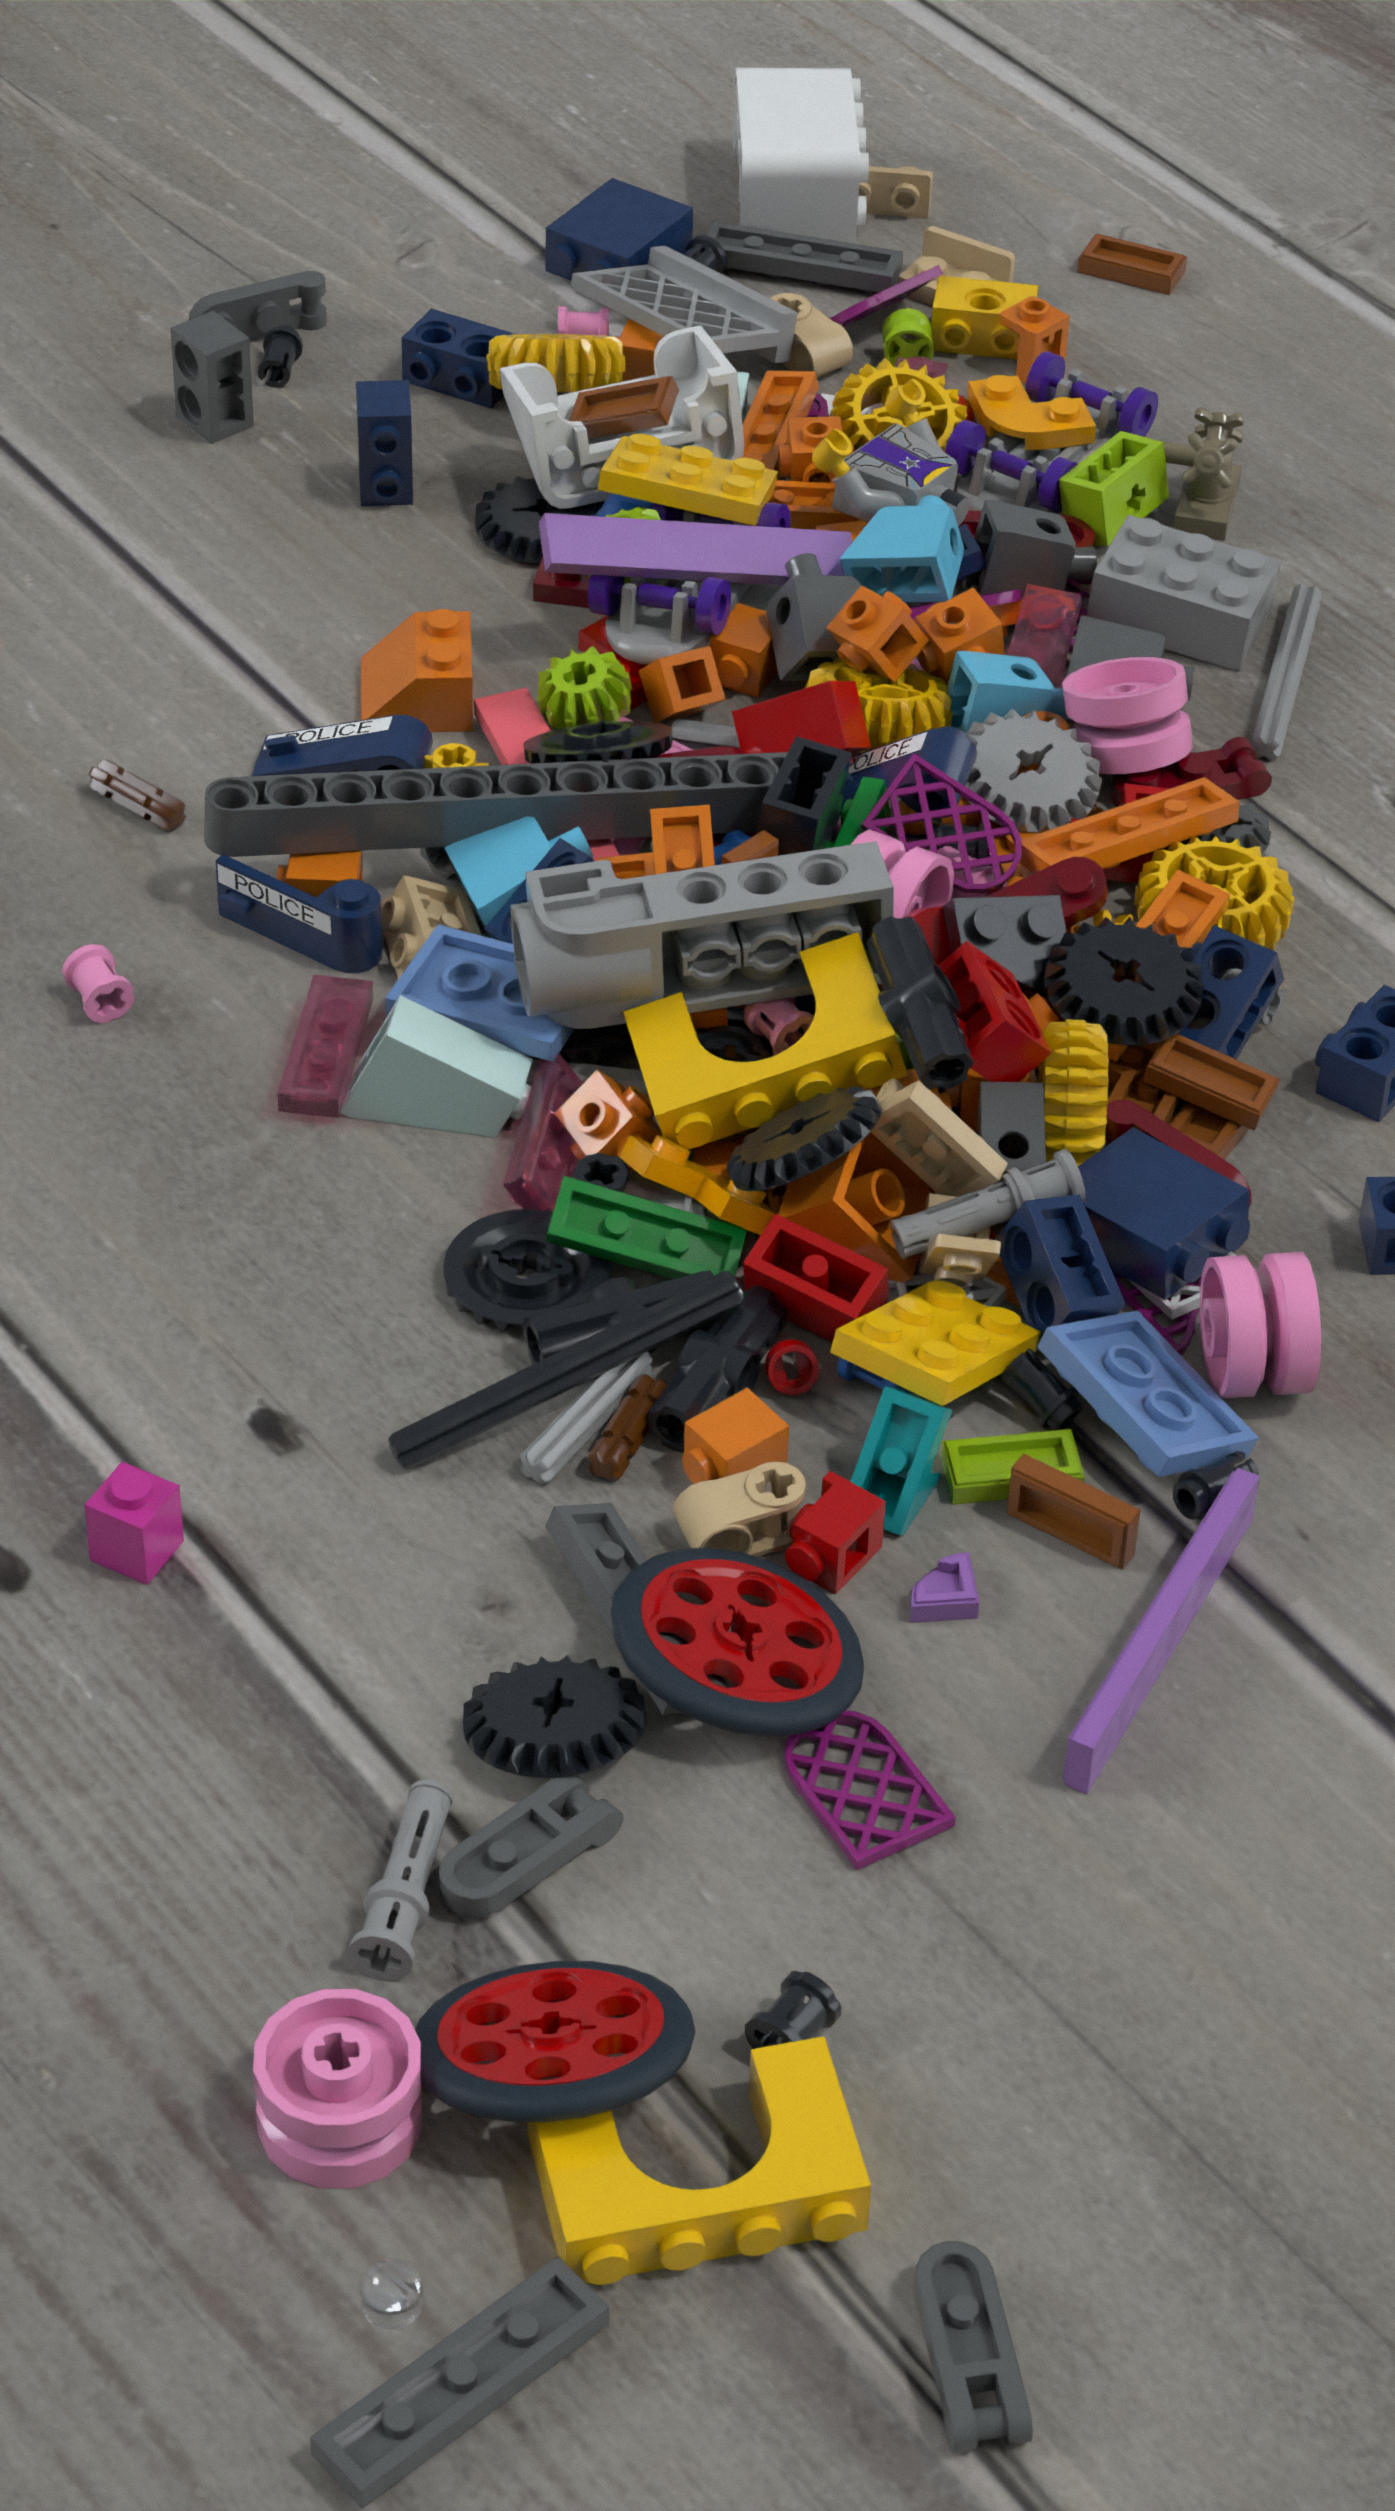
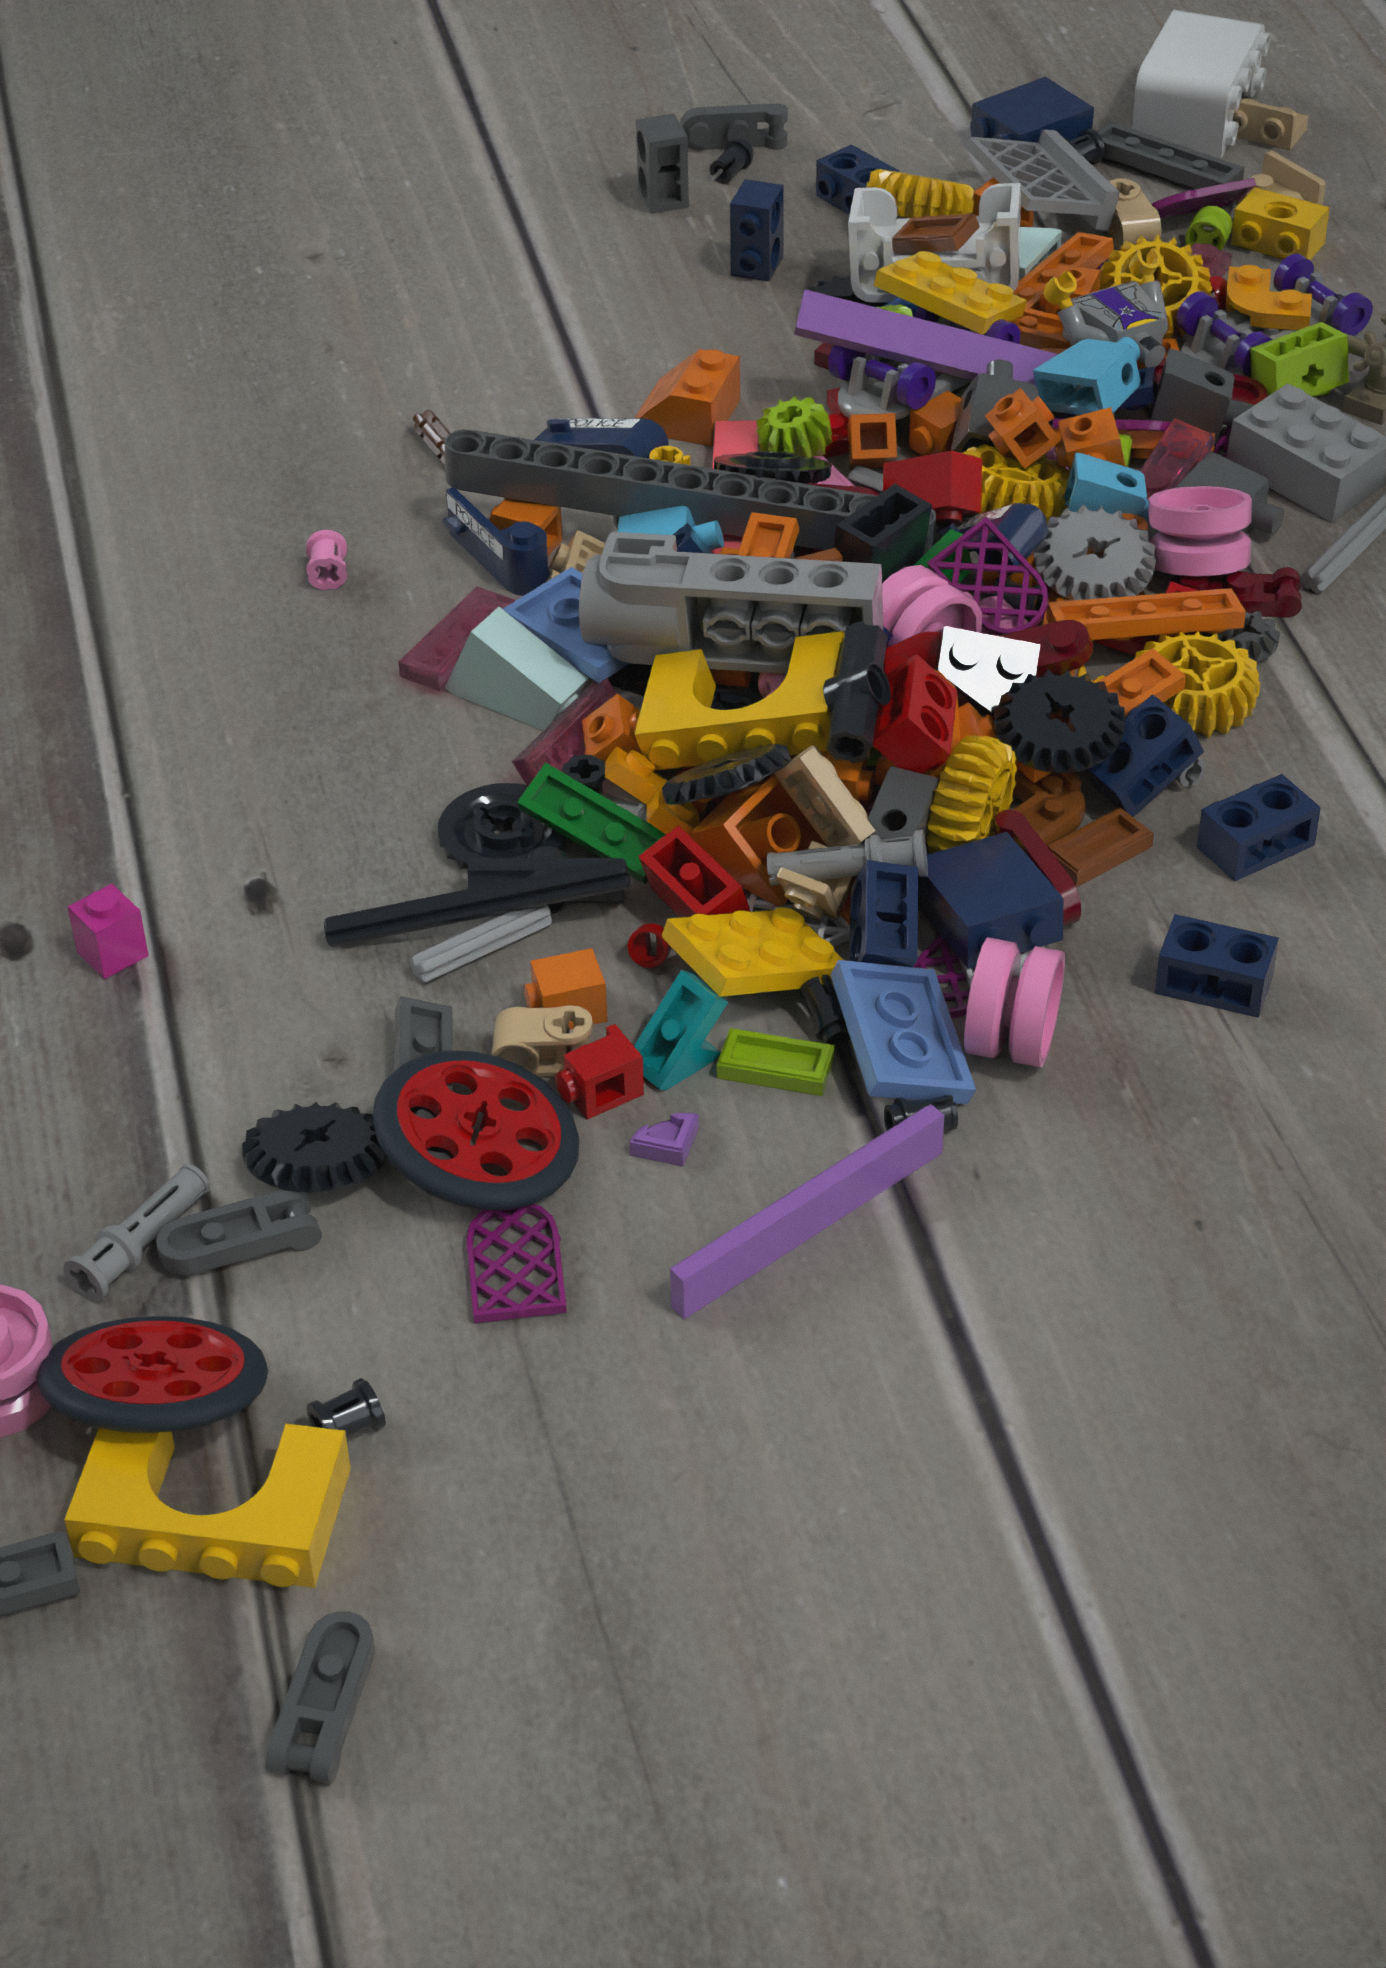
camera: 25 degrees right, 0 degrees up
bright pink bush [558,306,609,336] -> none
reddish brown axle [589,1374,667,1482] -> none
black piece [648,1285,787,1453] -> none
orange bracket [1000,296,1070,383] -> none
dark orange tile [1007,1453,1141,1570] -> none
dark orange tile [1142,1034,1280,1131] -> none

